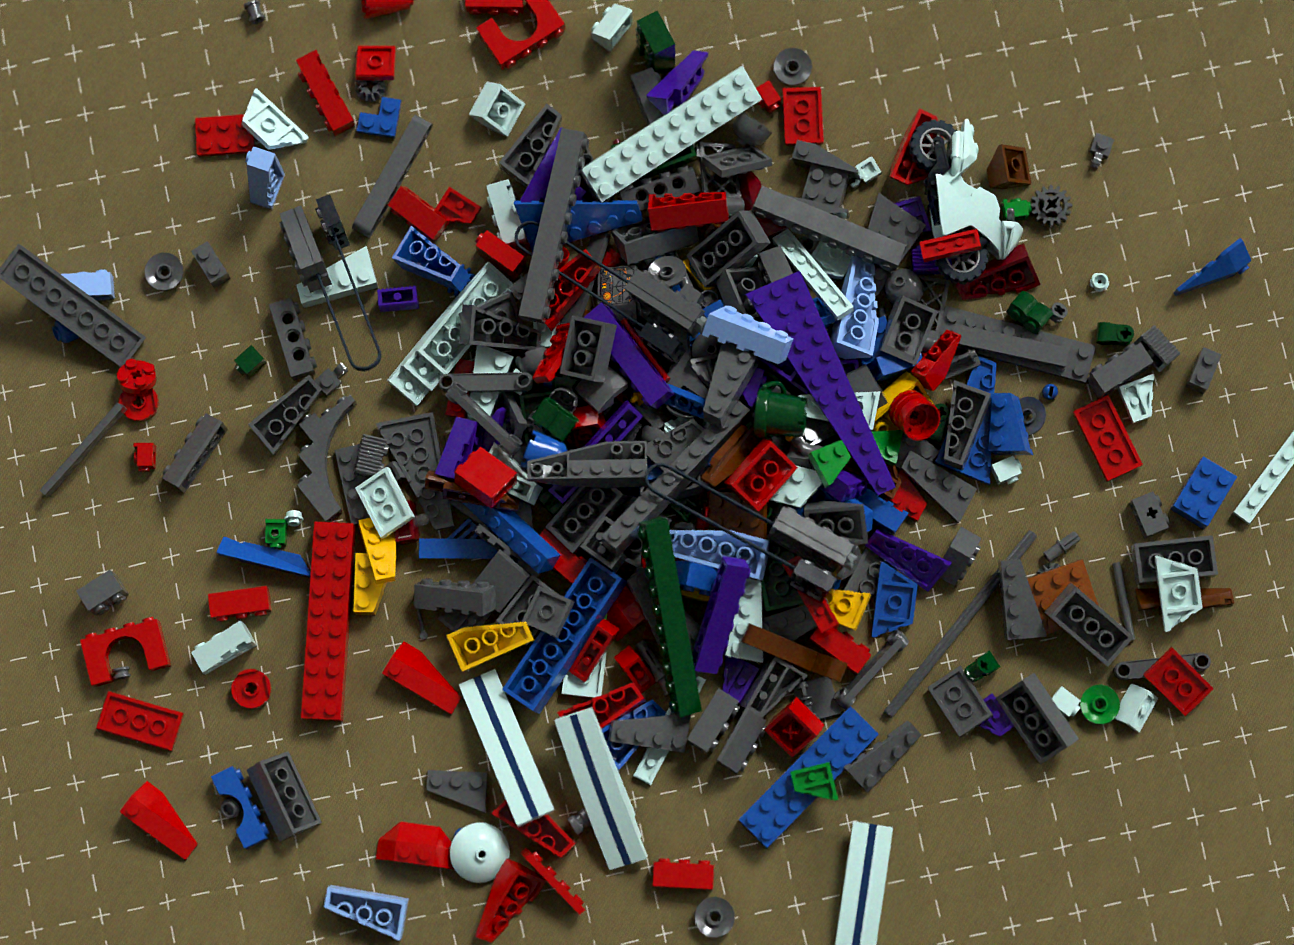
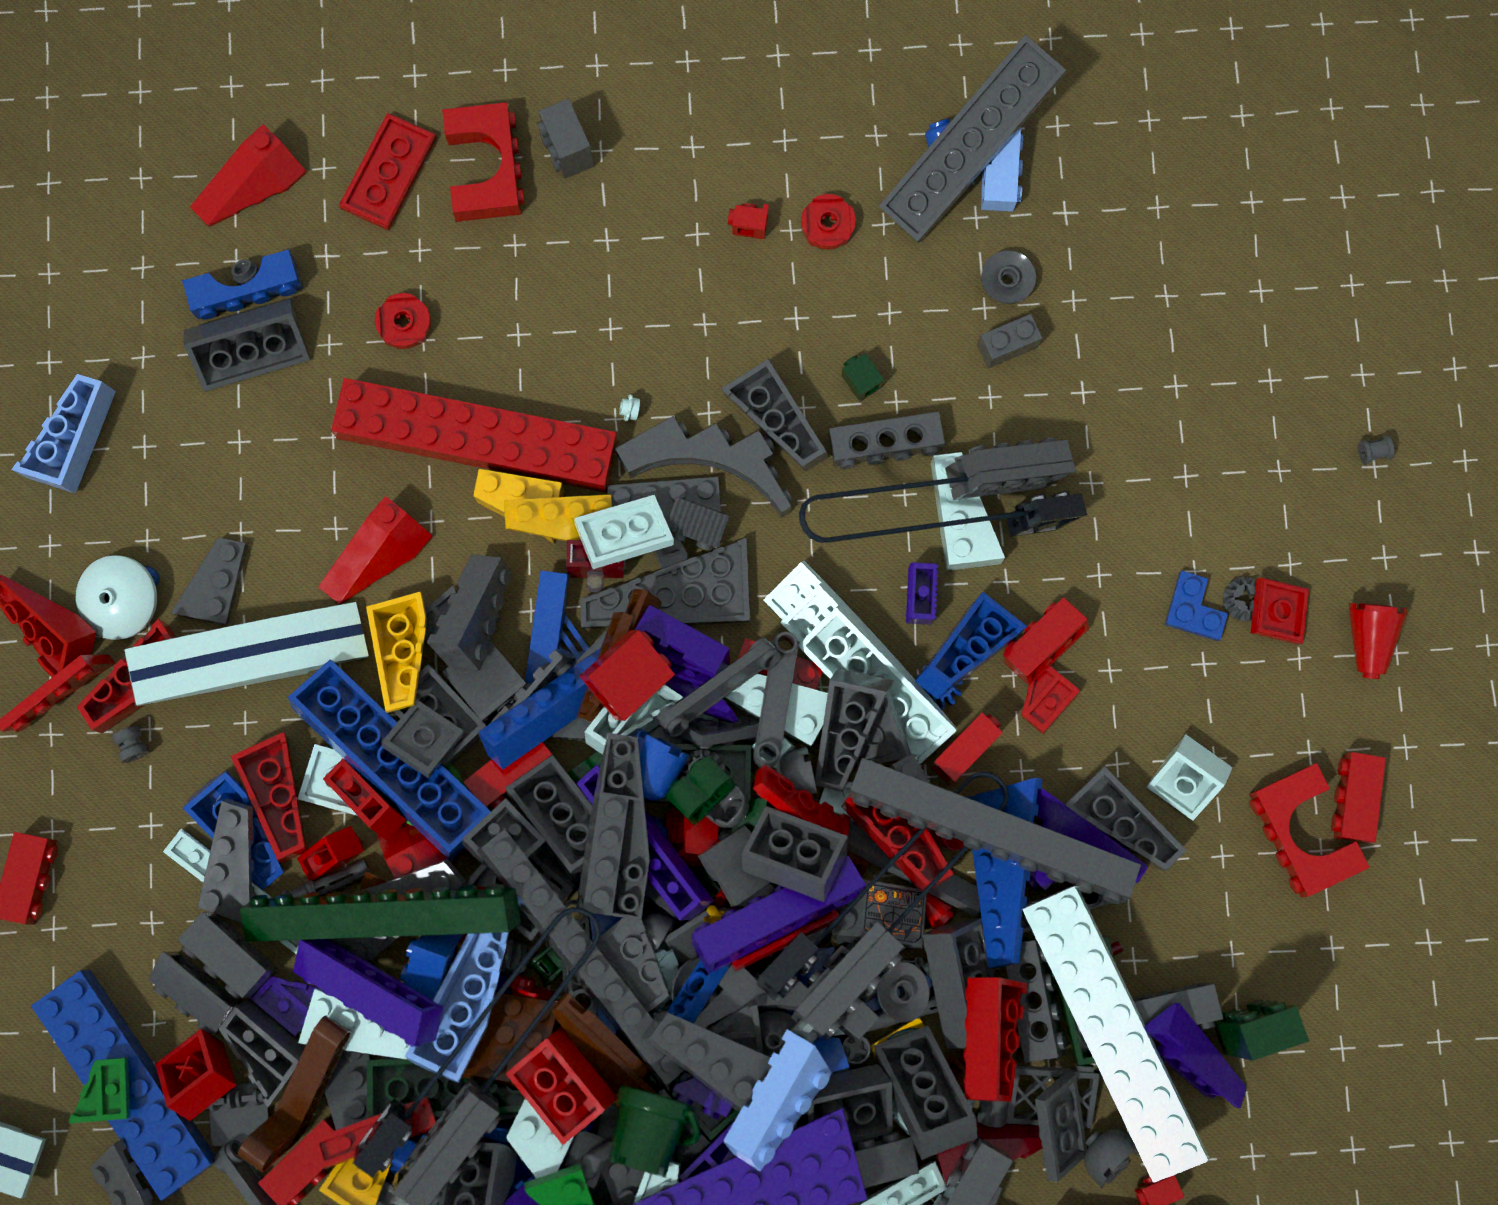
camera: 95 degrees right, 0 degrees up
dark grey tile [40,403,128,497] -> none
dark grey bush [112,666,131,680] -> none
red plate [117,359,157,394] -> none
dark grey slope [162,413,228,494] -> none
light aqua wedge [191,621,257,675] -> none
red plate [195,114,255,157] -> none
red brick [208,586,272,622] -> none
blue wedge [217,537,311,578] -> none
light aqua wing [241,88,309,150] -> none
light blue wedge [245,146,285,209] -> none
green brick [265,519,287,549] -> none
red wedge [296,50,356,136] -> none
dark grey plate [314,363,348,396] -> none
dark grey beam [352,115,433,238] -> none
red wedge [376,821,455,870] -> none
dark grey hinge [413,602,428,640] -> none
light aqua wedge [486,179,528,247] -> none
light aqua slope [555,708,648,870] -> none
light aqua slope [591,4,633,51] -> none

